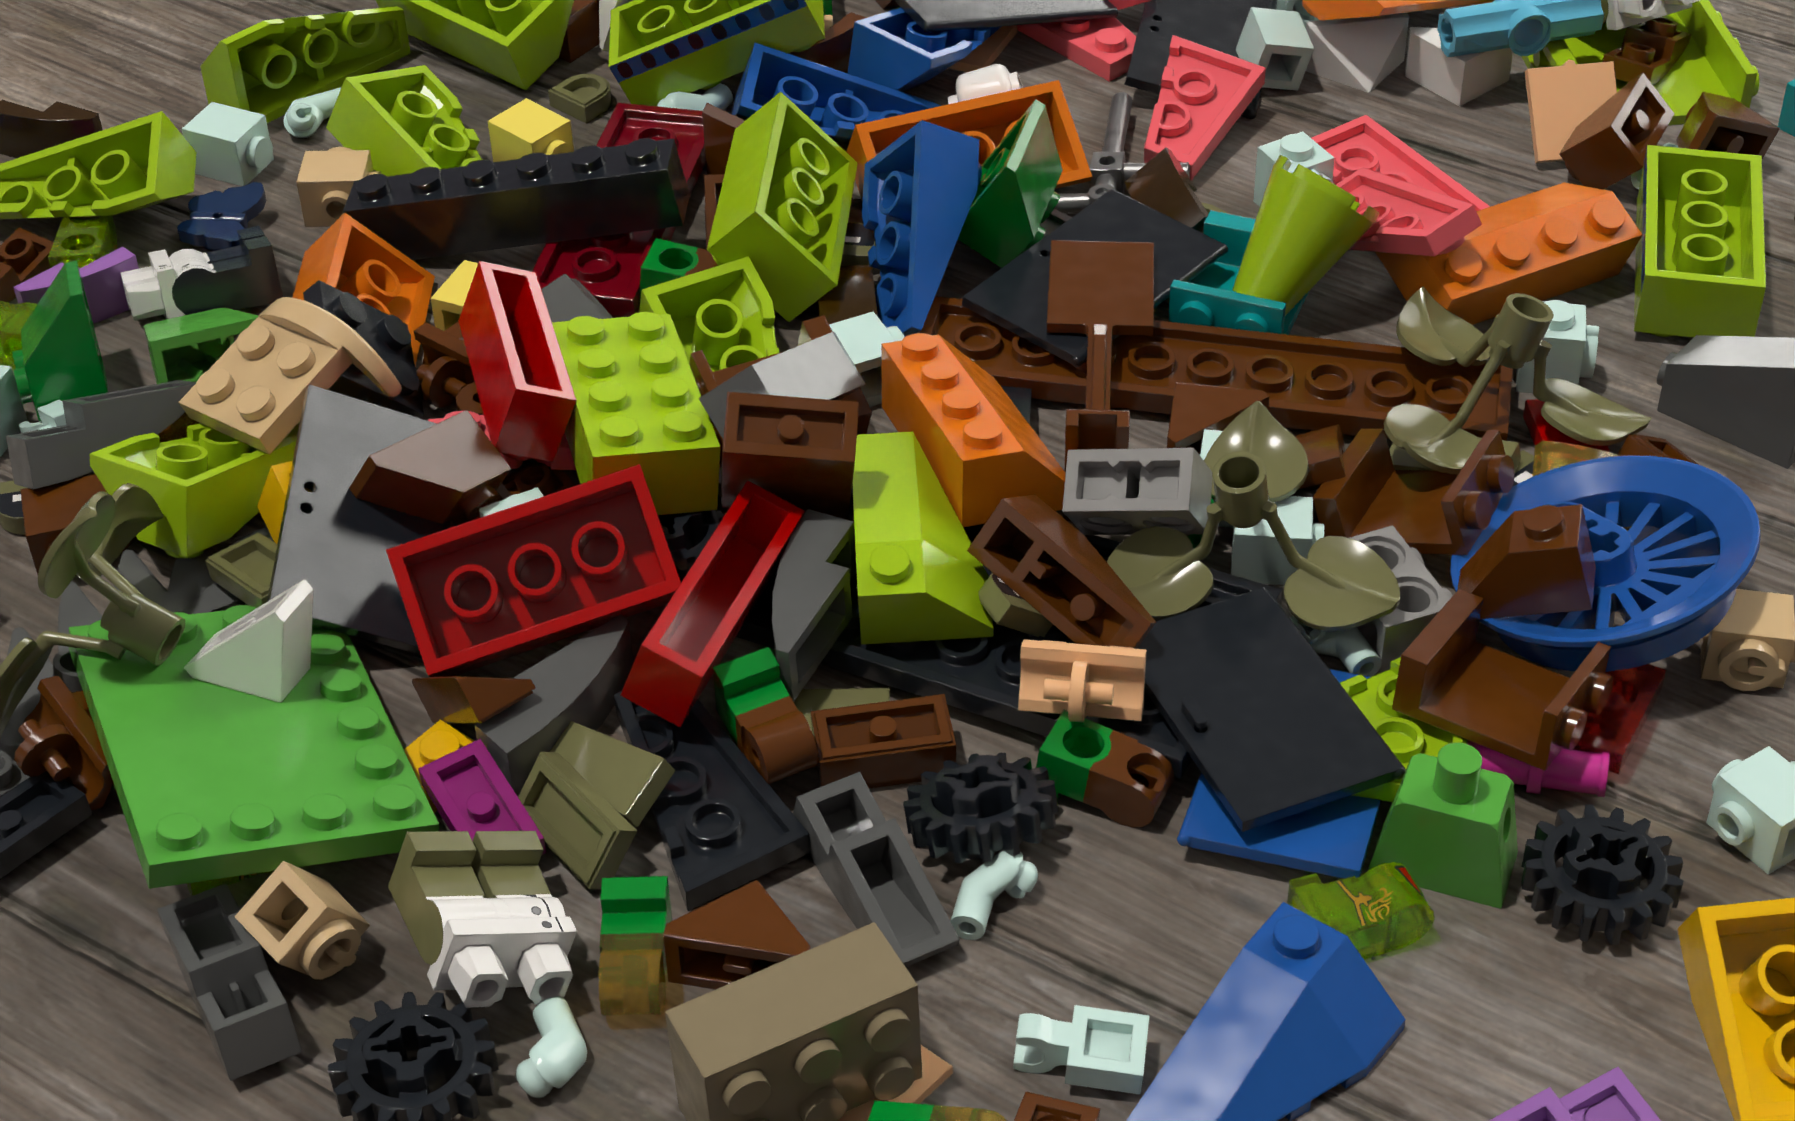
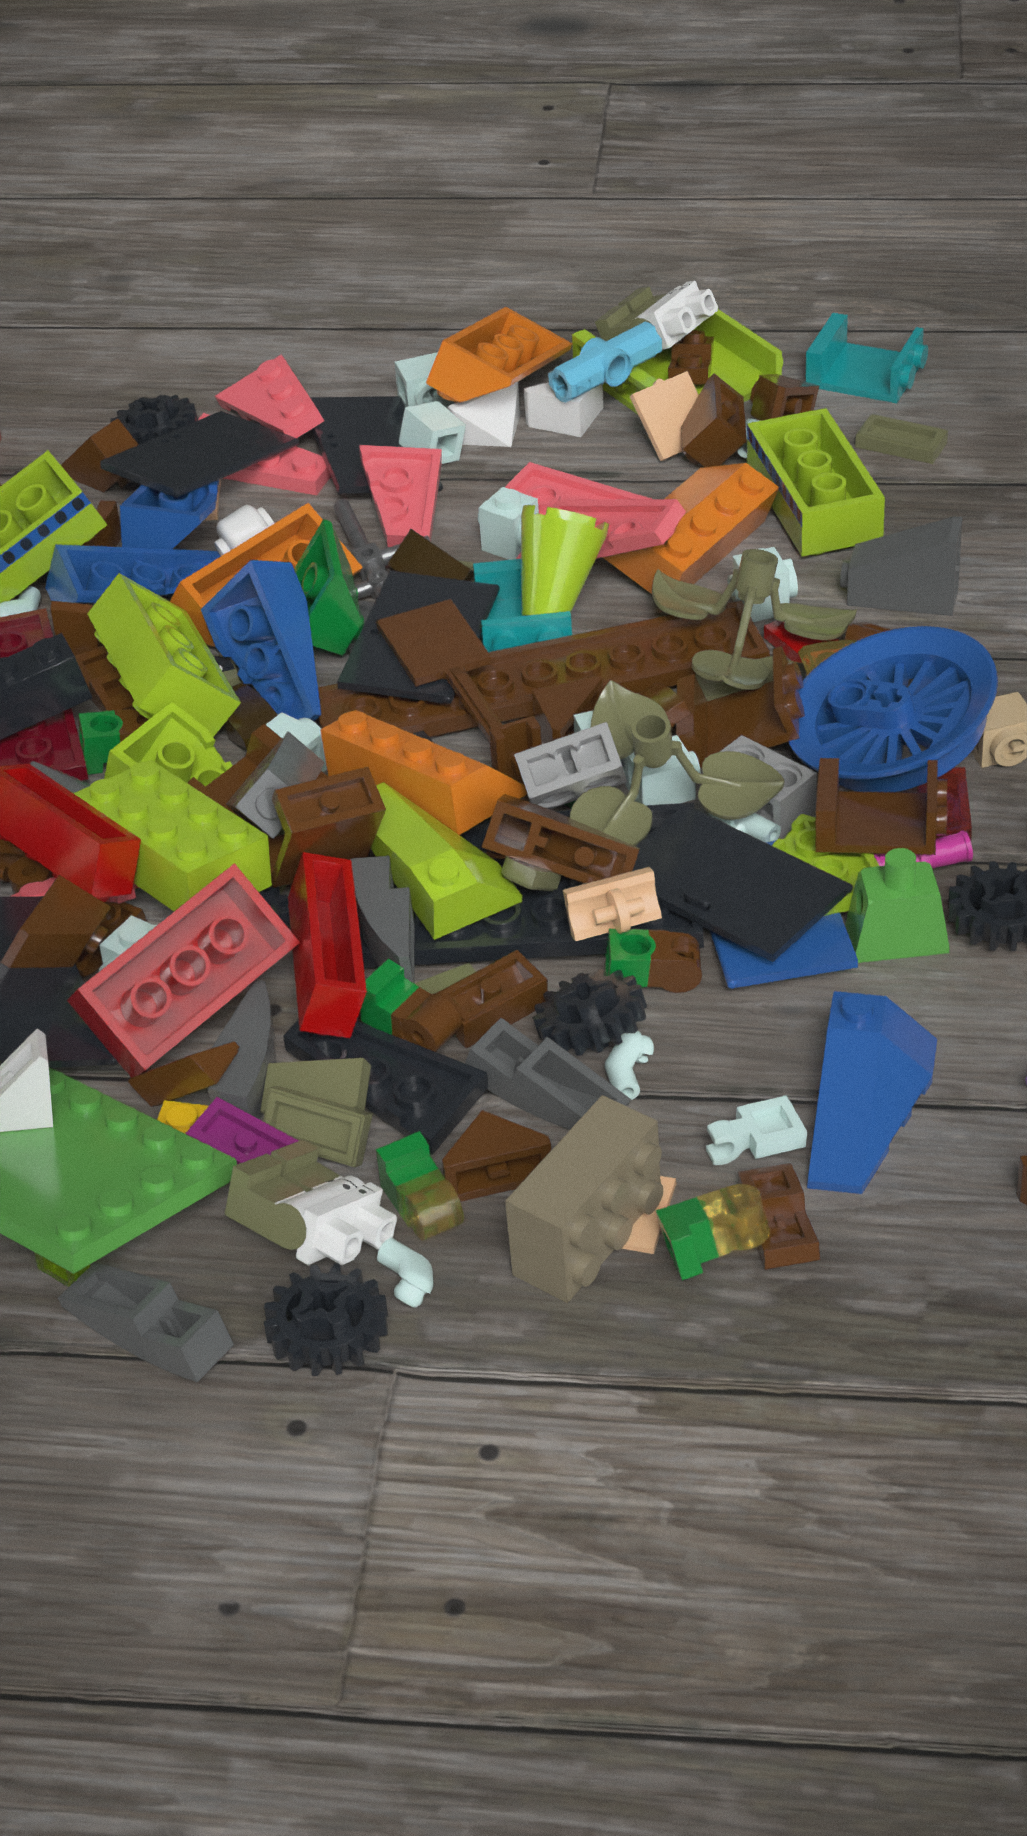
camera: 25 degrees left, 0 degrees up
tan brick [235,861,370,980] -> none
clear neon green leg [1287,862,1435,960] -> none
reddish brown slope [1457,504,1596,619] -> none

